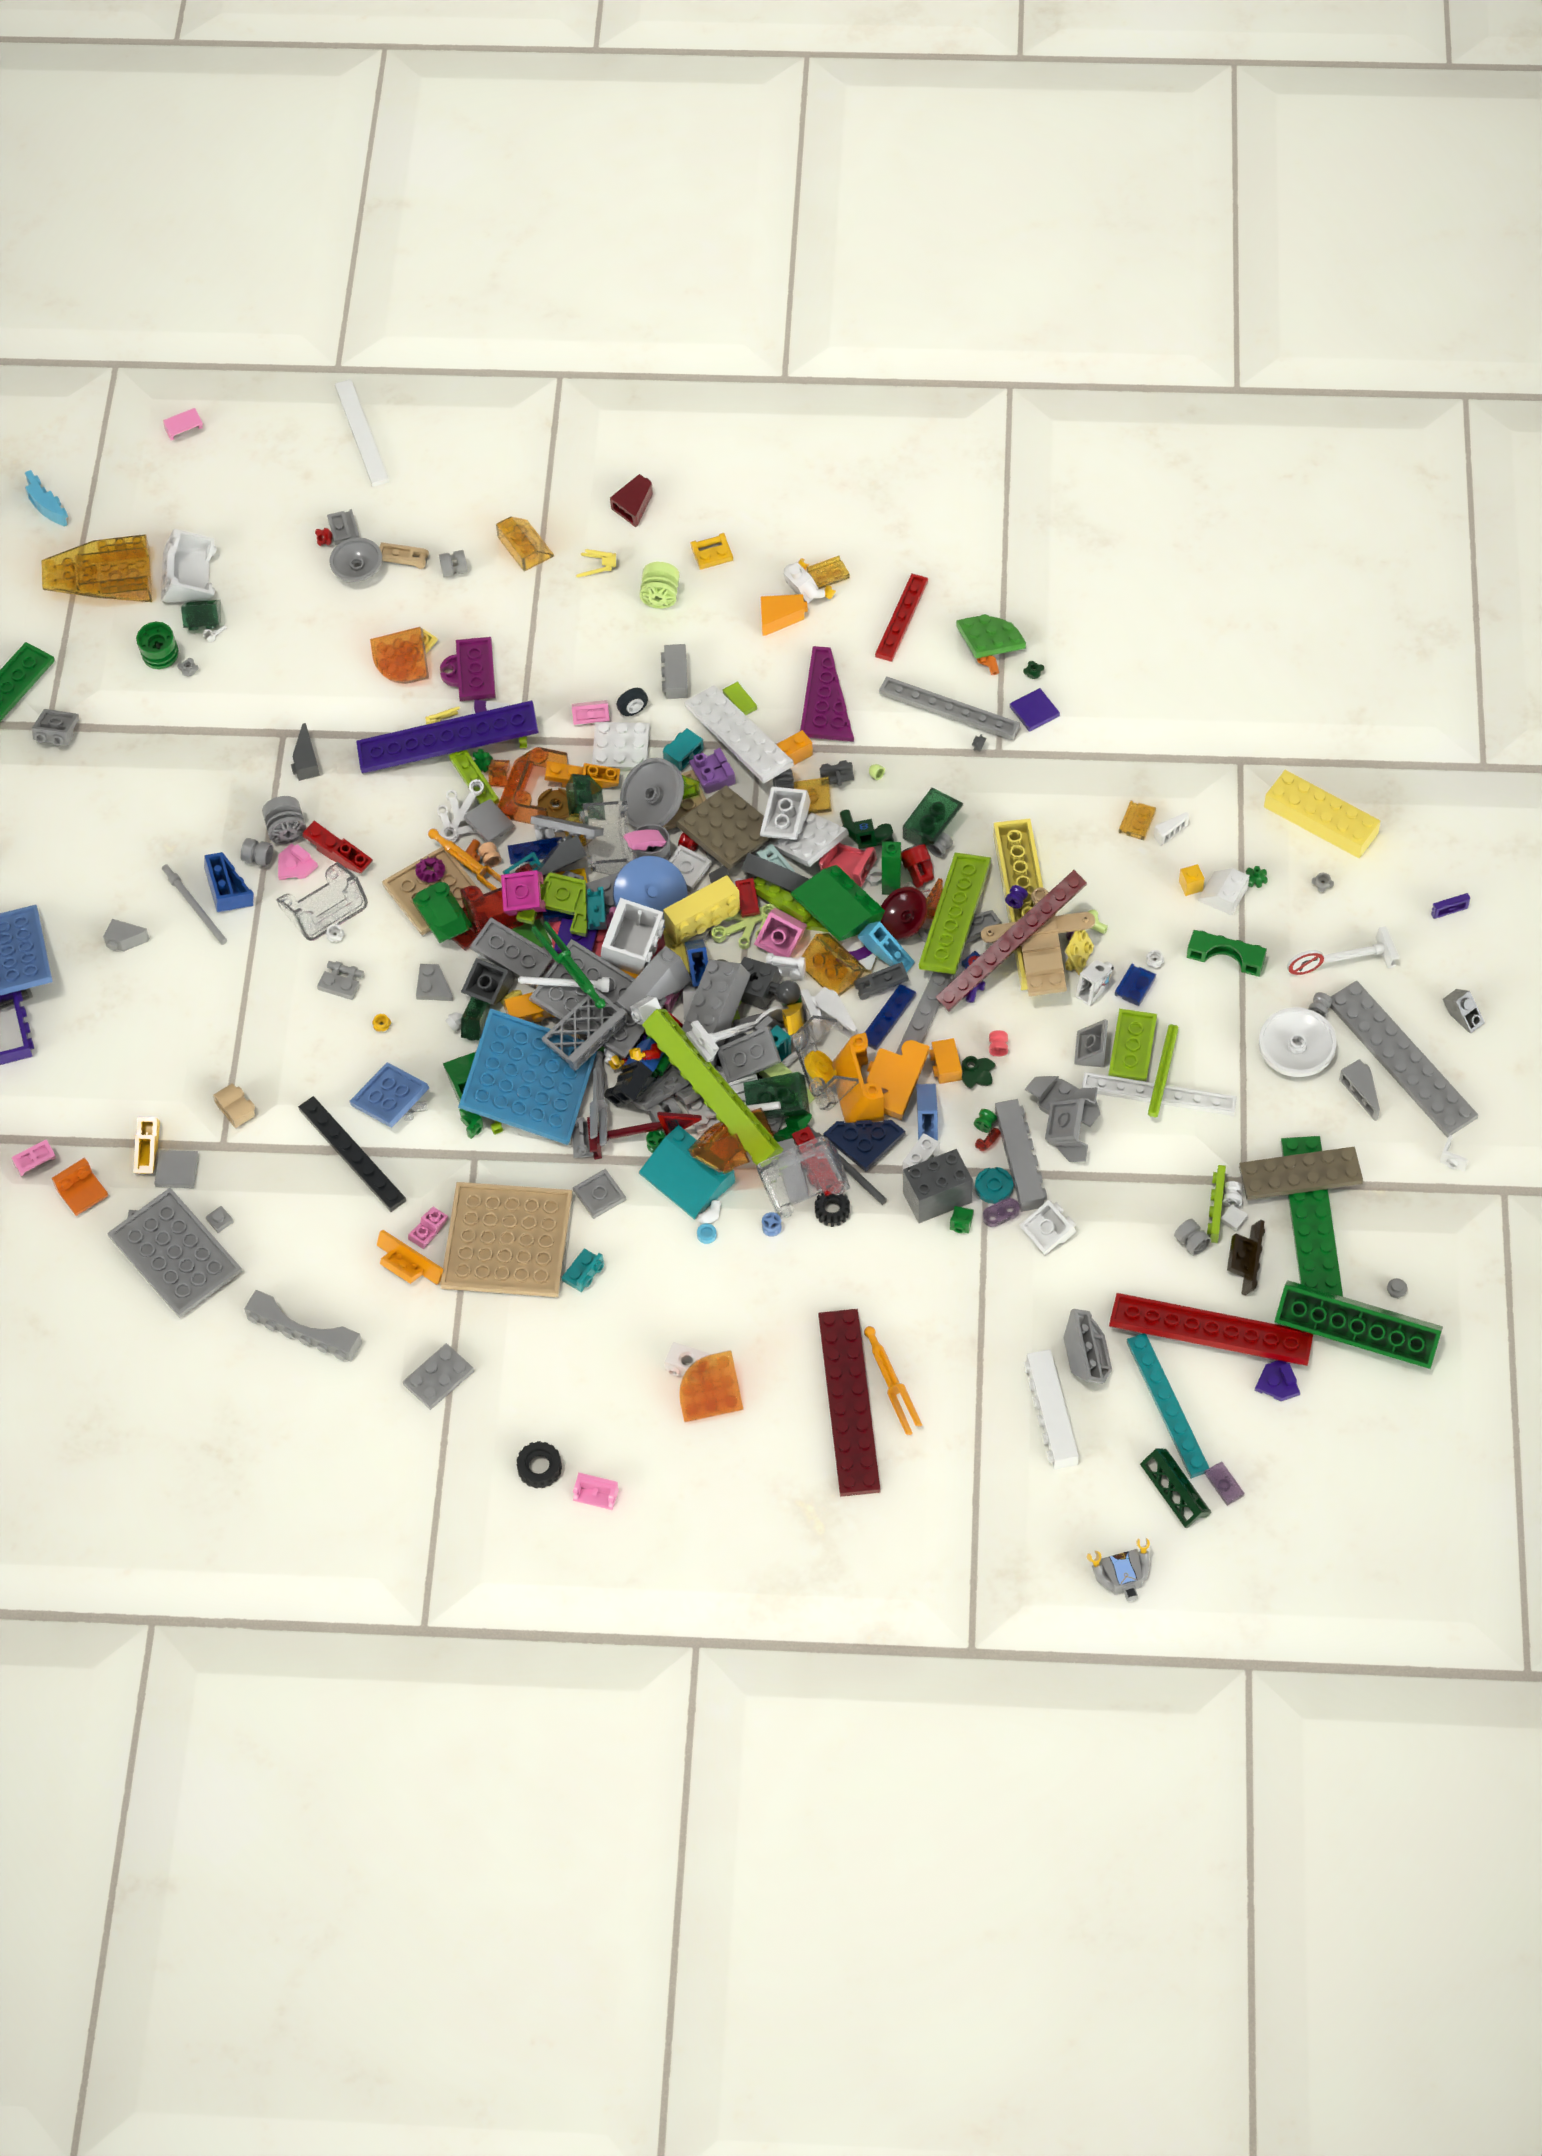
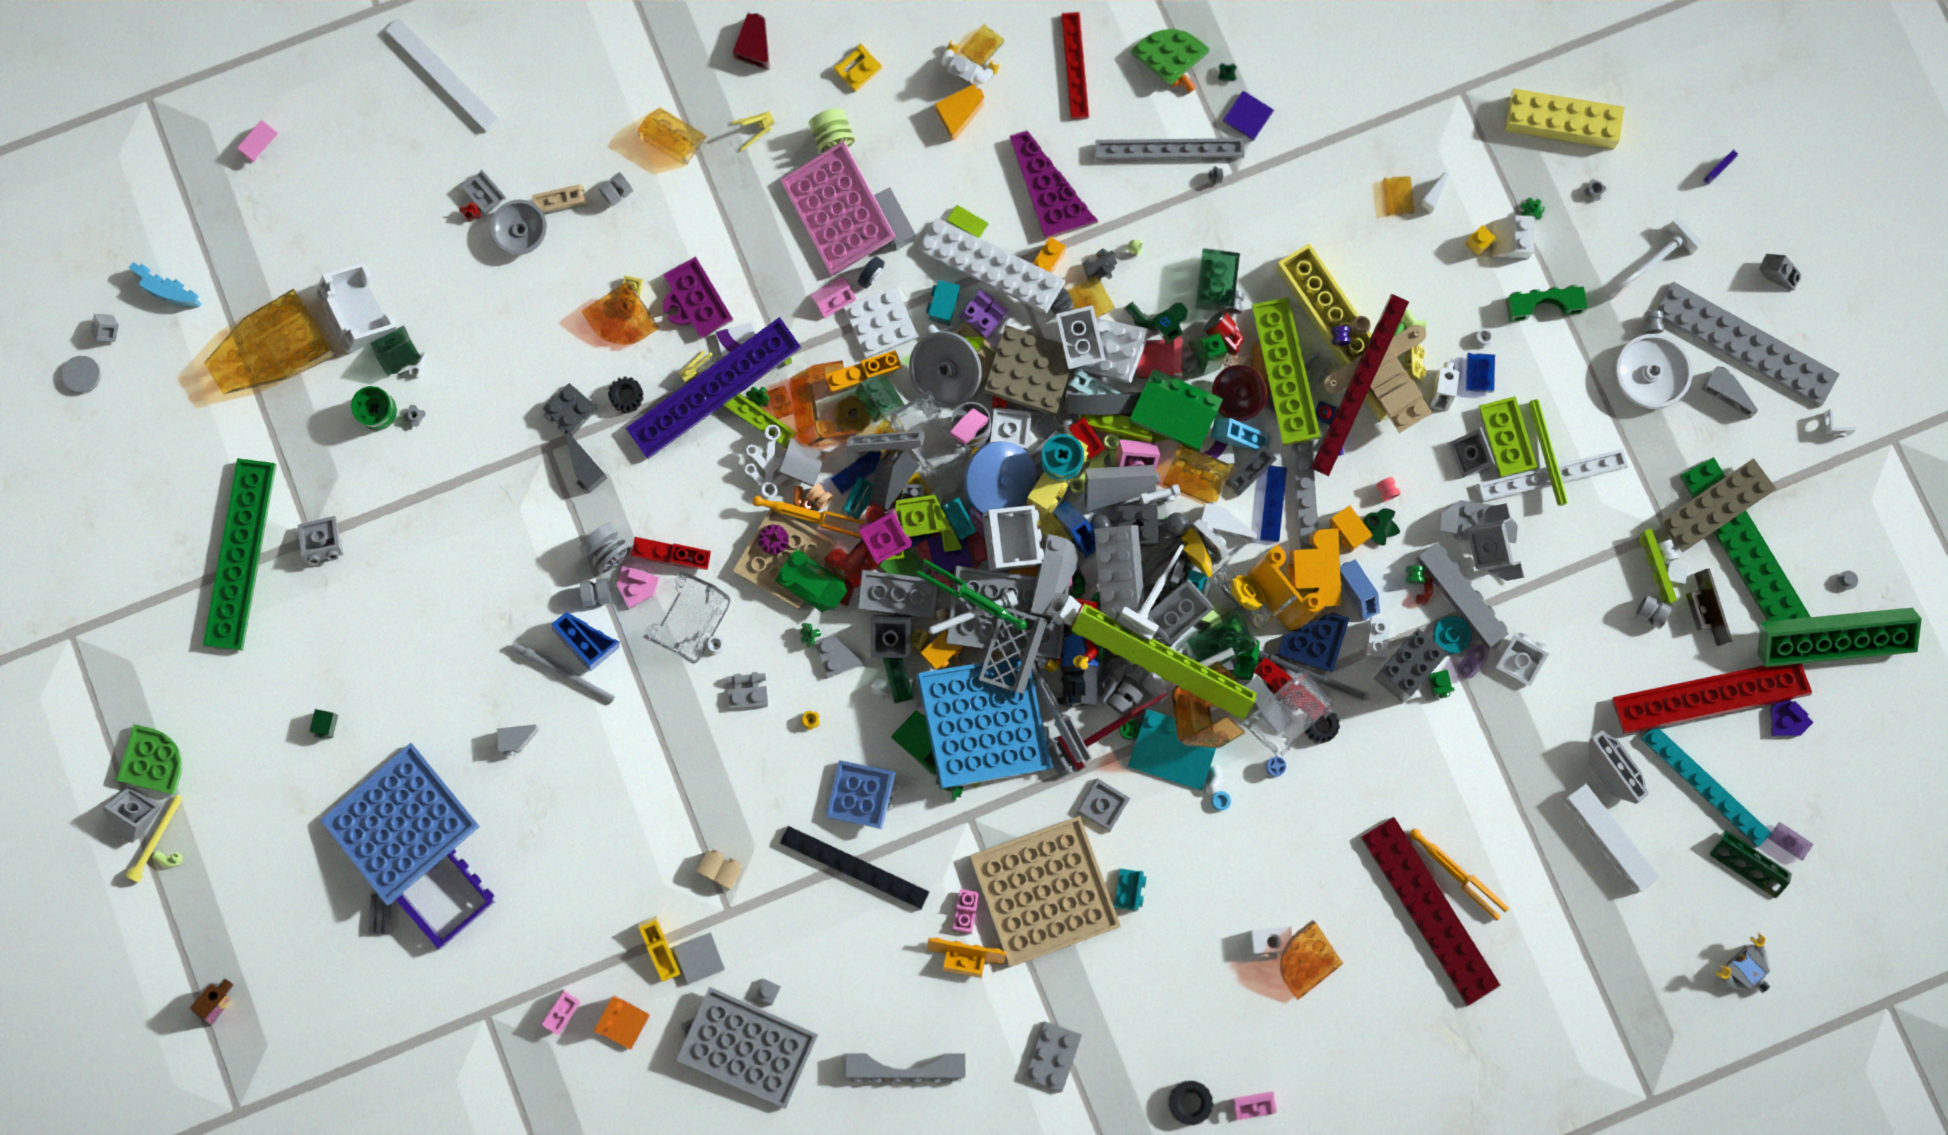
camera: 30 degrees left, 20 degrees up
none -> dark grey plate [542,383,598,436]
none -> black tyre [608,376,644,413]
none -> bright pink plate [780,141,896,276]
none -> green plant [800,623,821,648]
none -> teal wheel [1041,434,1084,481]
none -> green arm [1069,575,1085,599]
none -> light grey slope [1084,465,1159,511]

